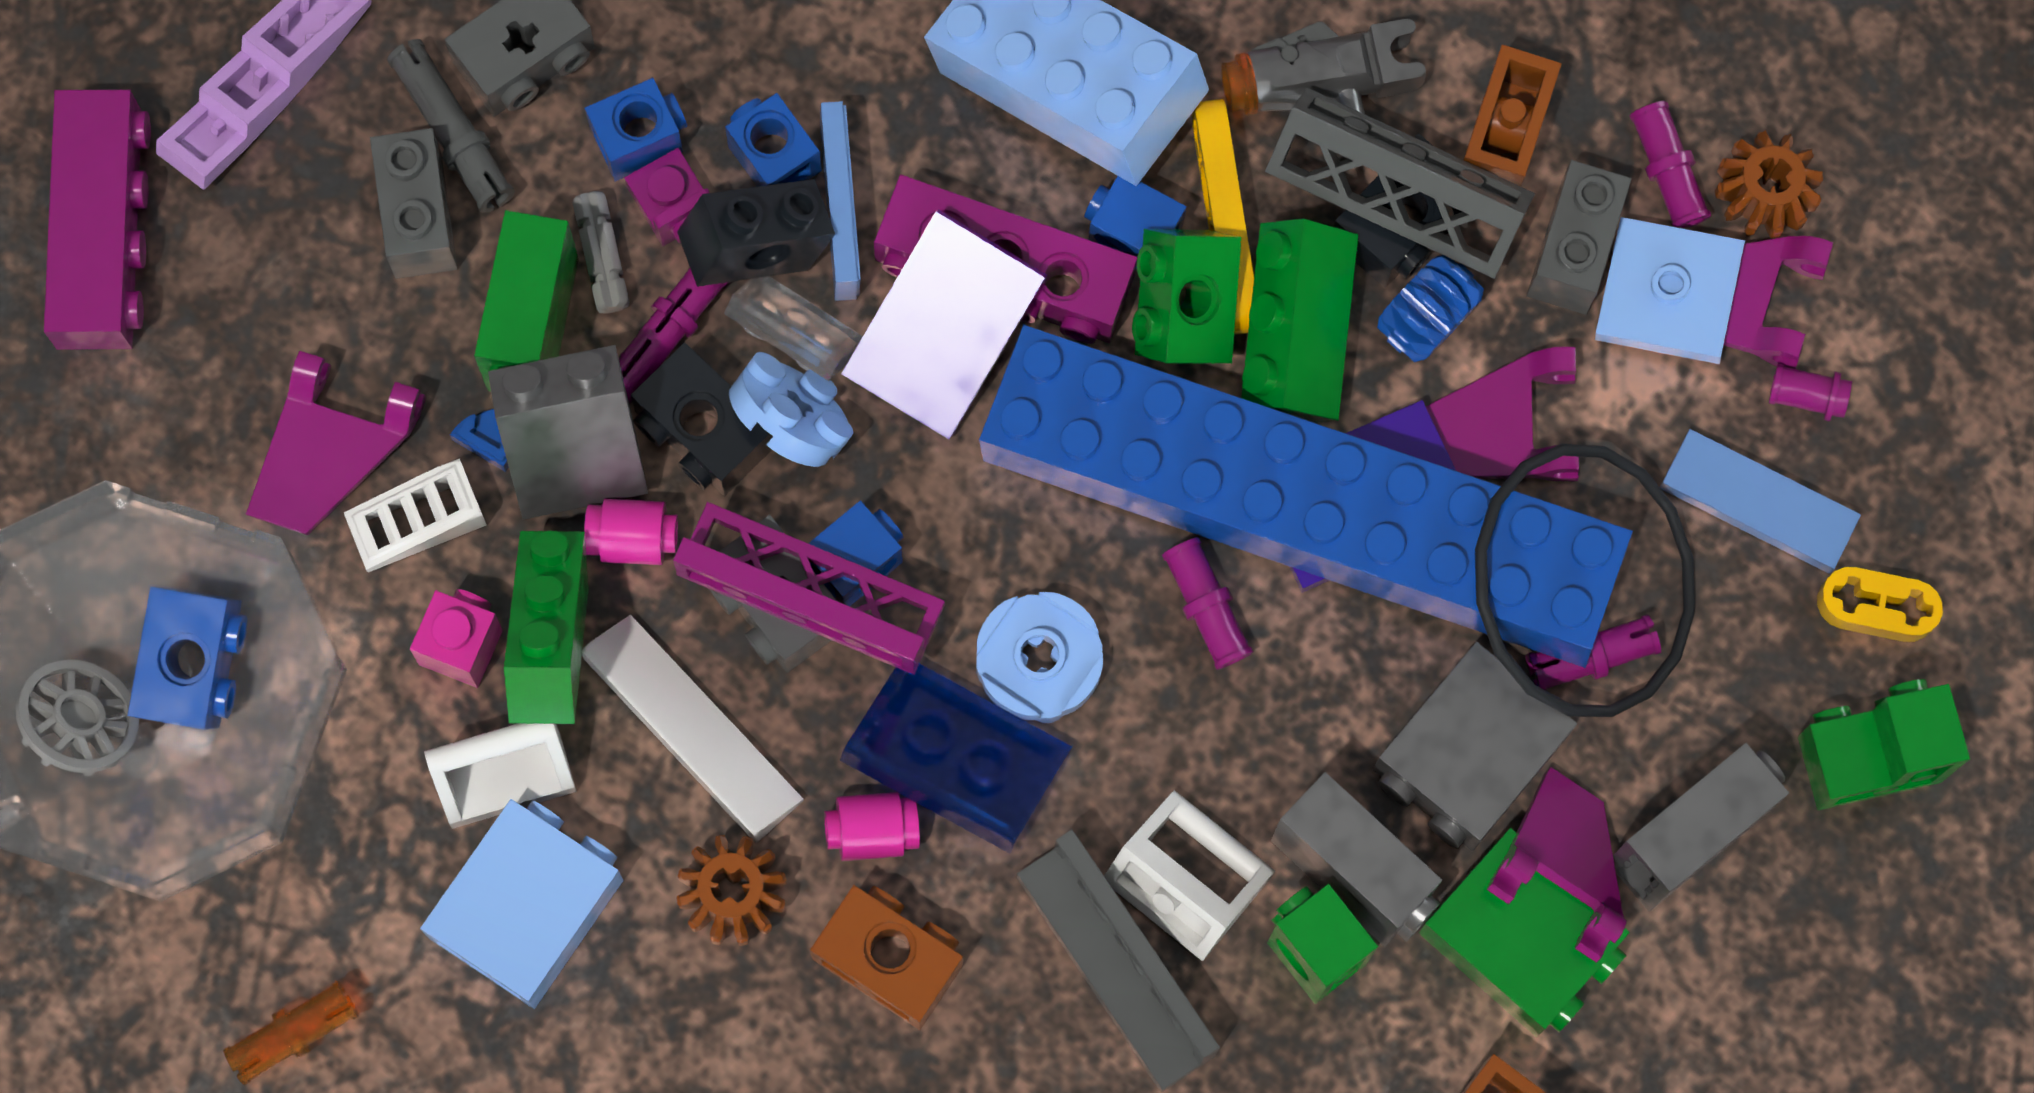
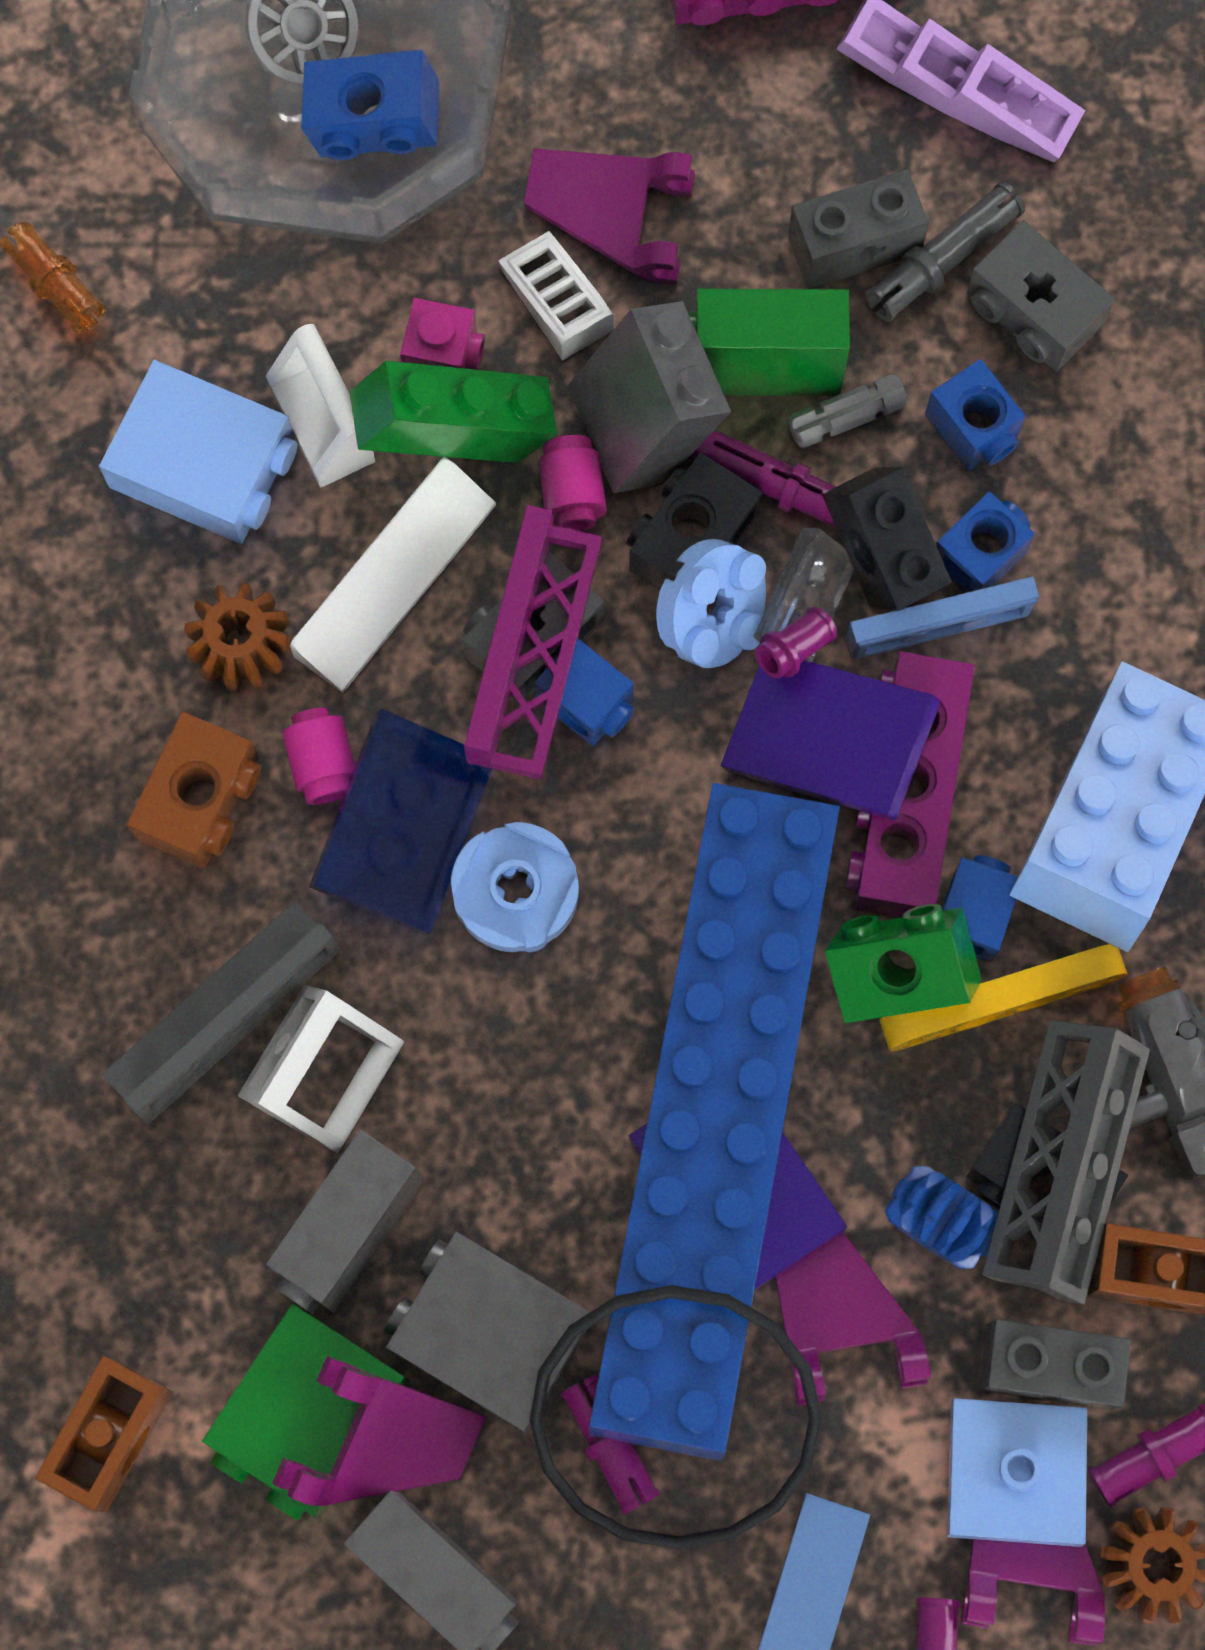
camera: 85 degrees right, 0 degrees up
magenta bracket [624,148,710,247] -> none
magenta pin [1161,537,1254,670] -> none
green brick [1241,219,1358,422] -> none
green brick [1267,884,1378,1004] -> none
none -> magenta pin [755,607,837,679]

